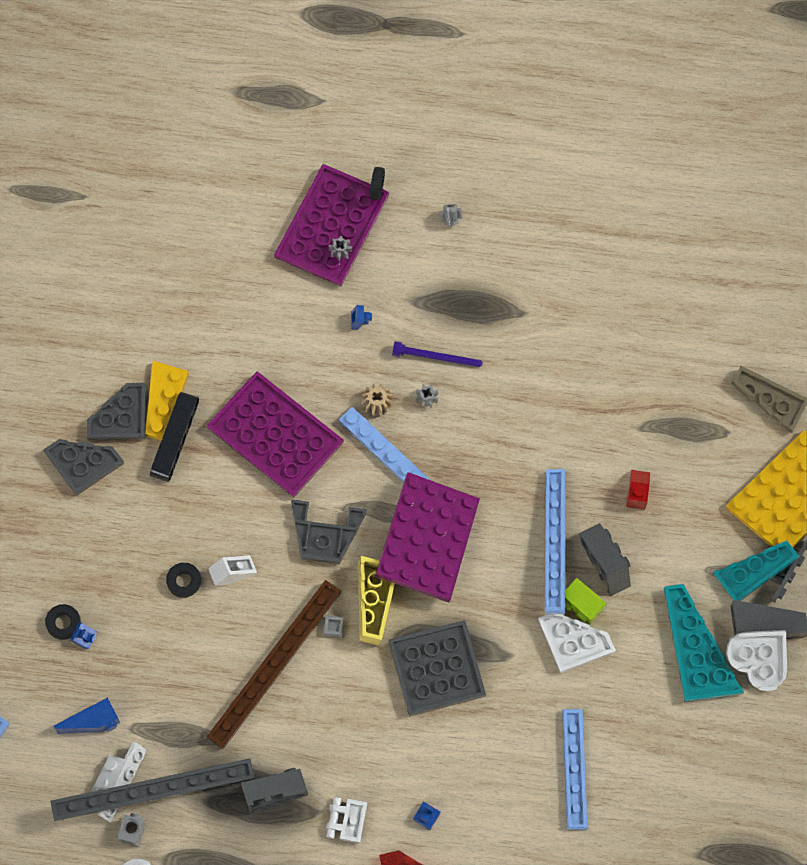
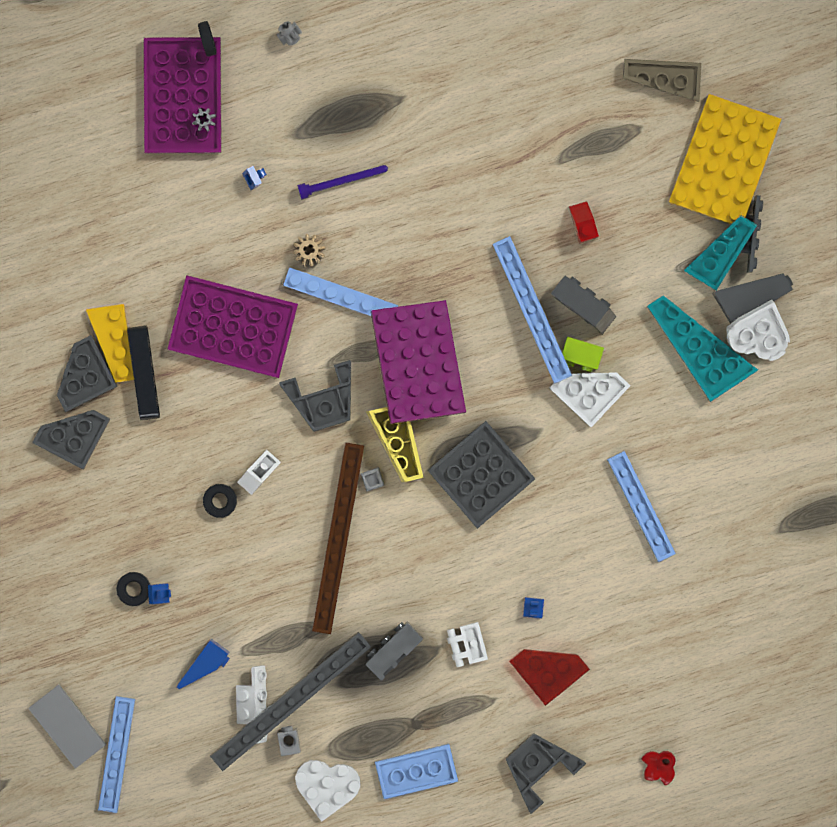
camera: 25 degrees left, 20 degrees up
light grey gear [416,384,438,408] -> none

